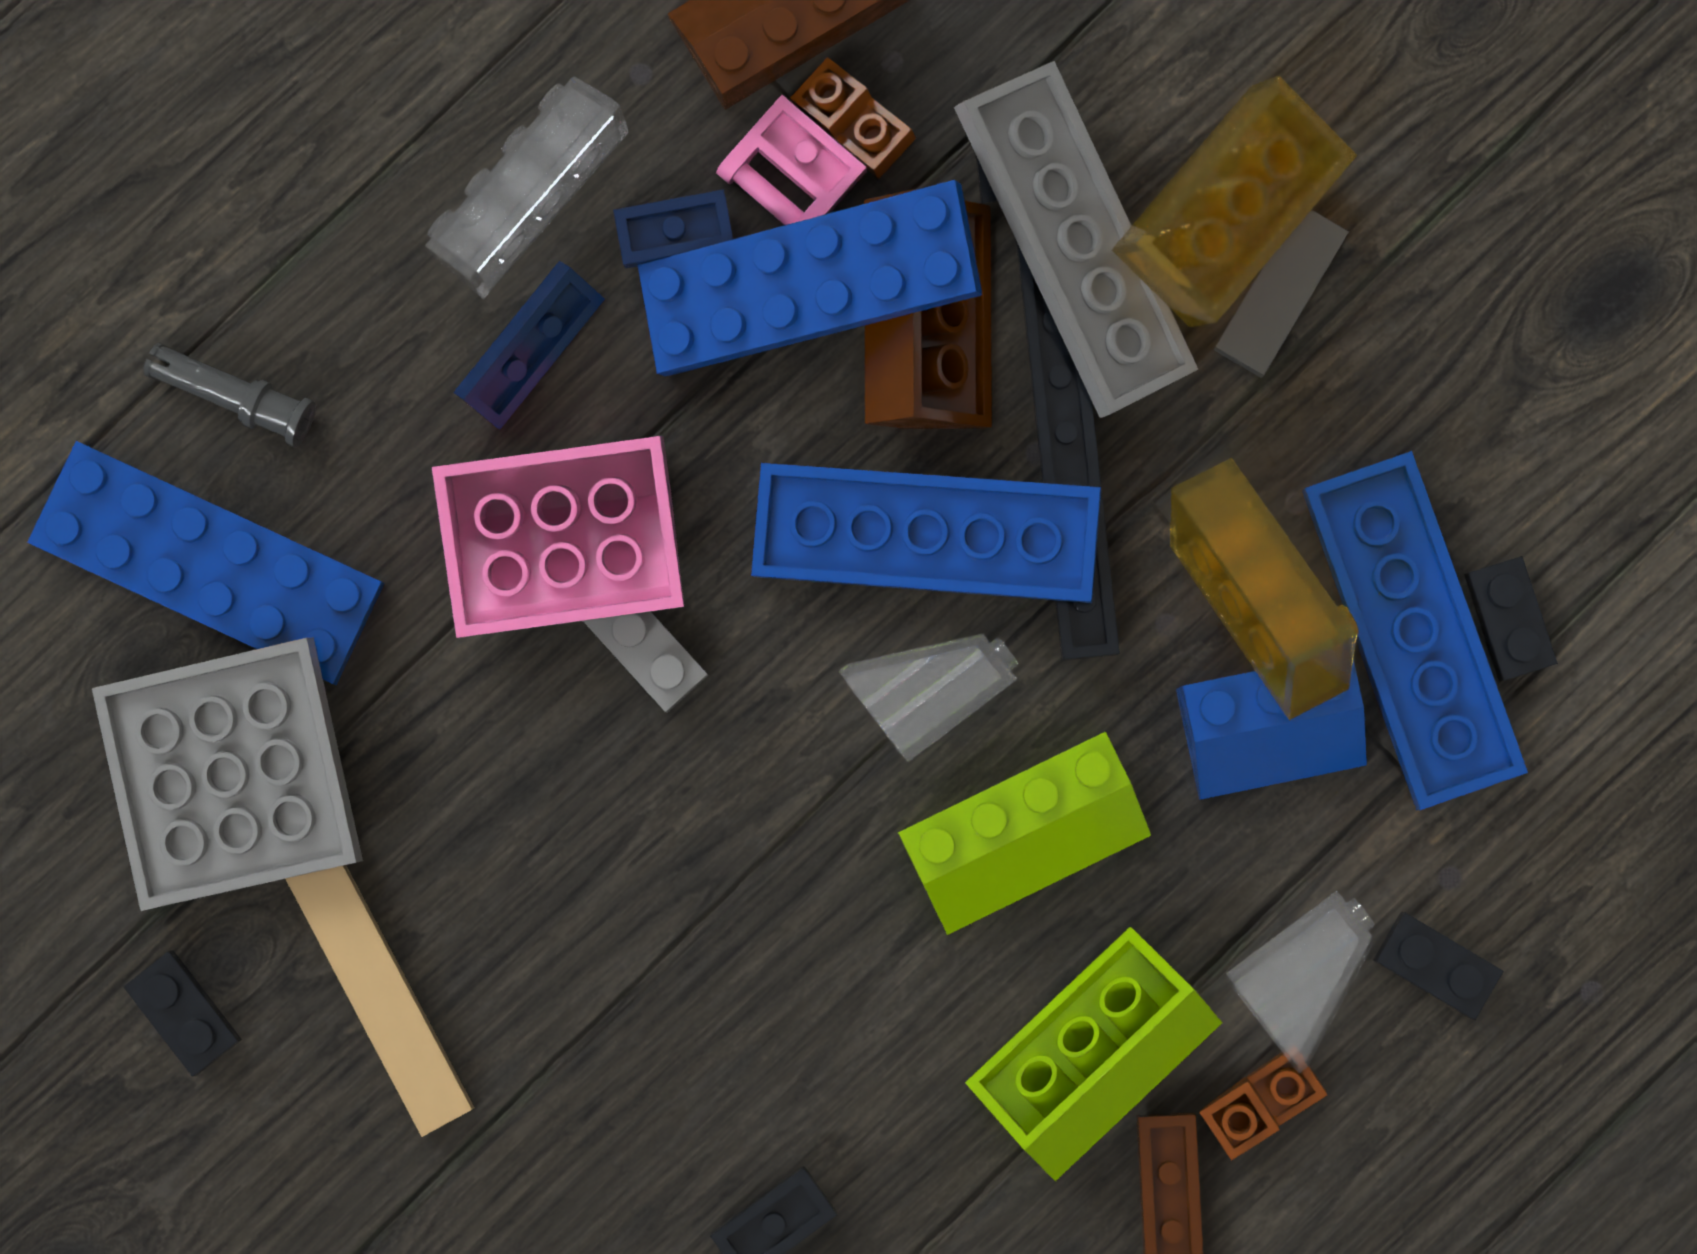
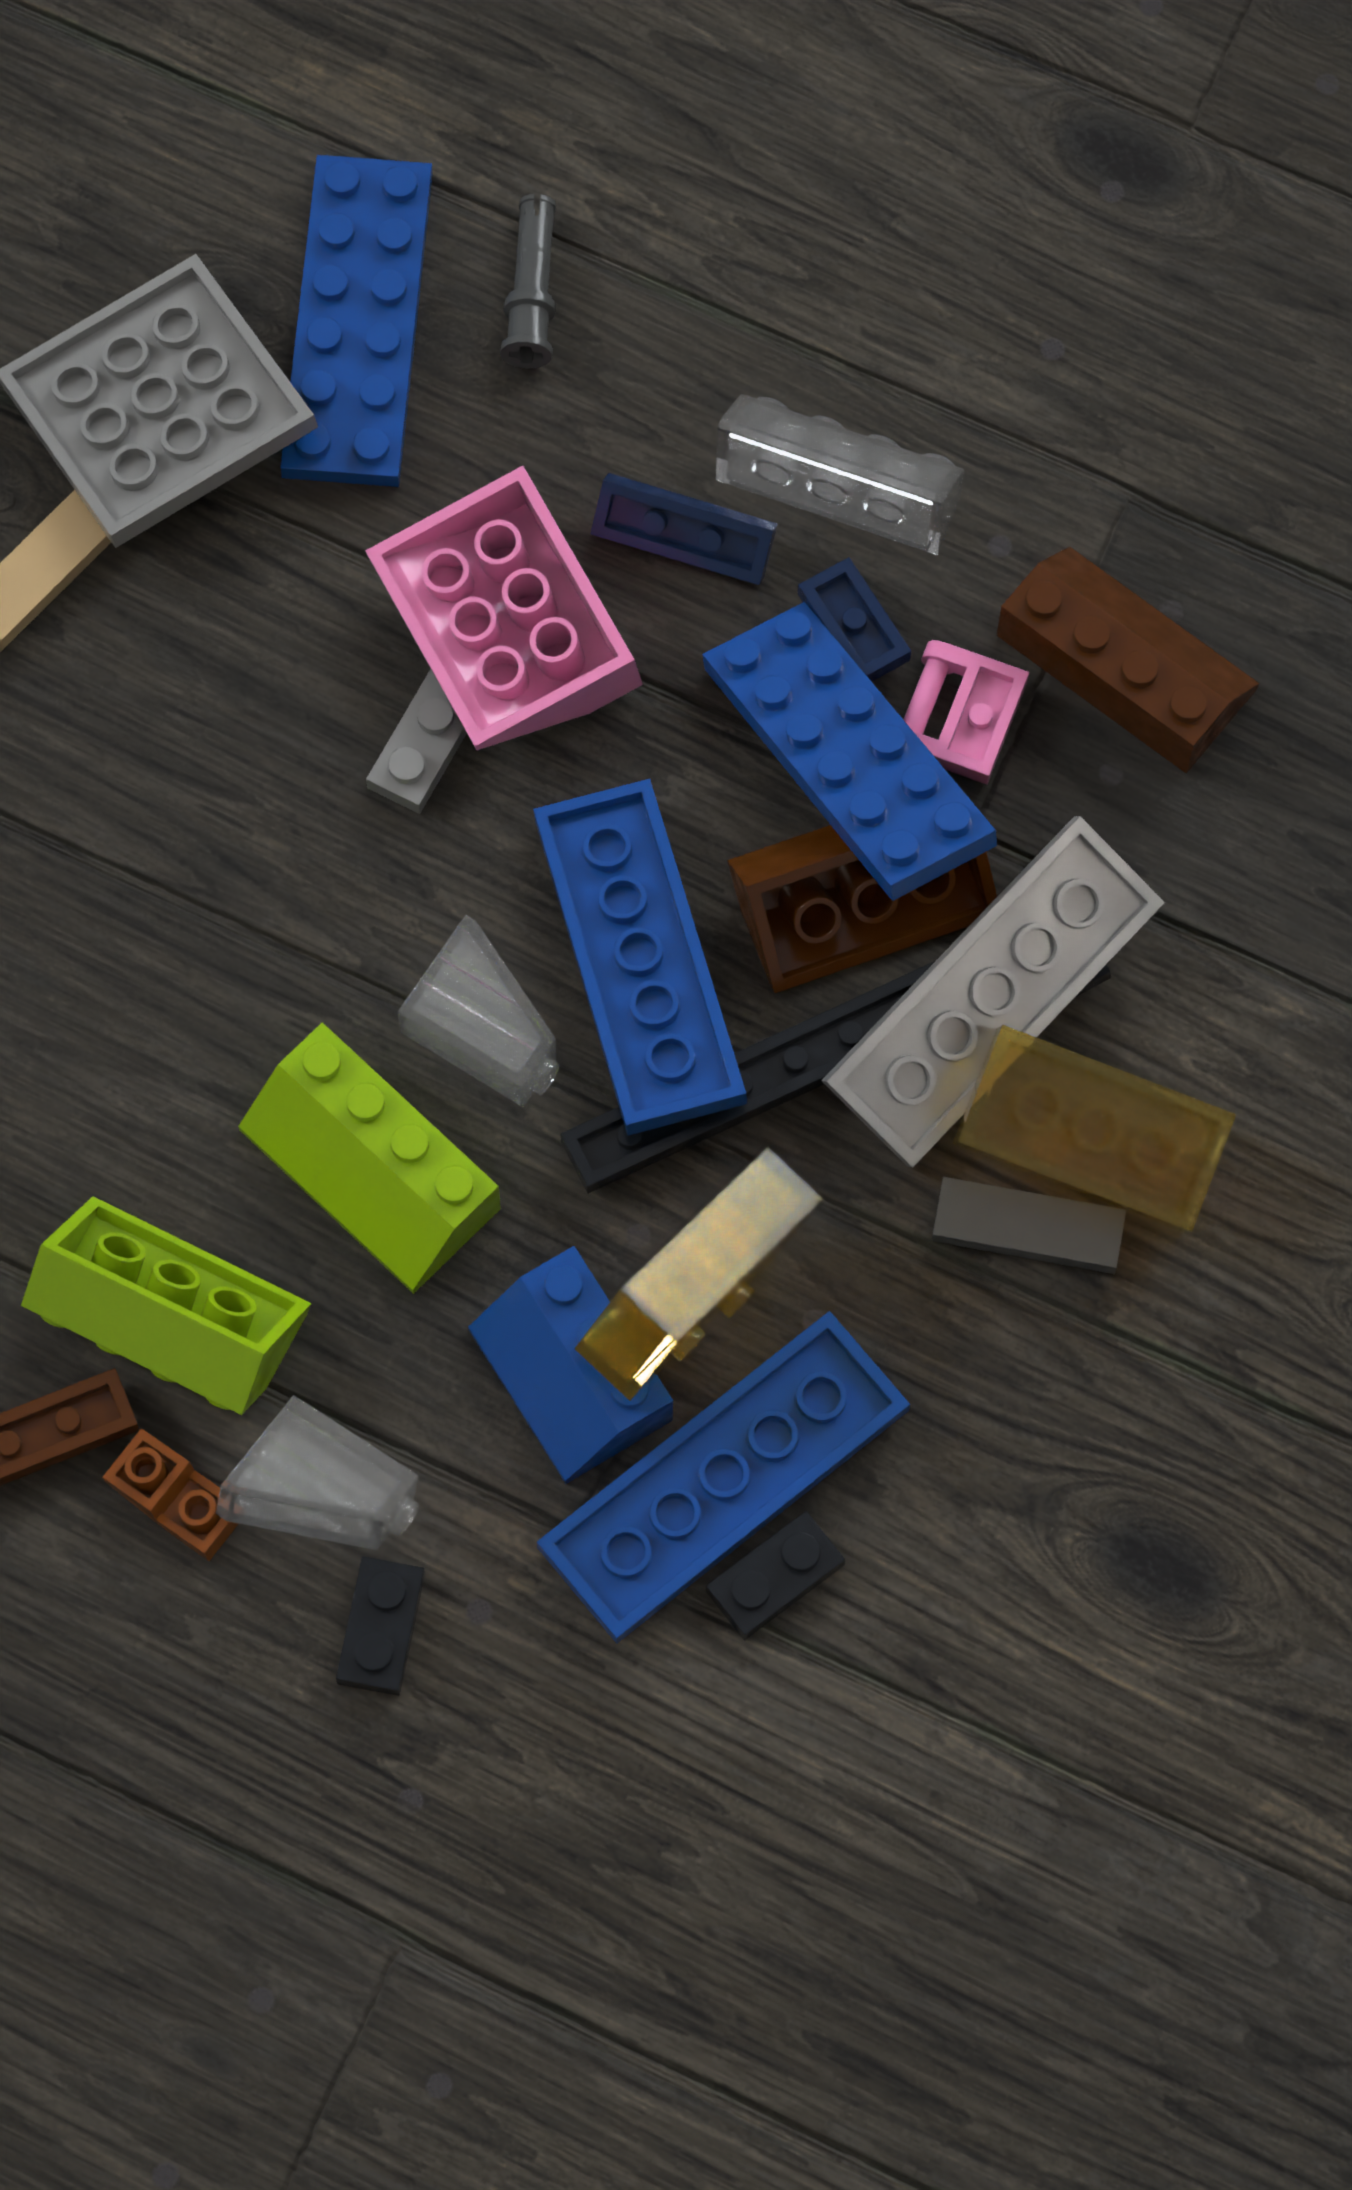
camera: 65 degrees right, 15 degrees down
dark orange slope [790,57,916,179] -> none

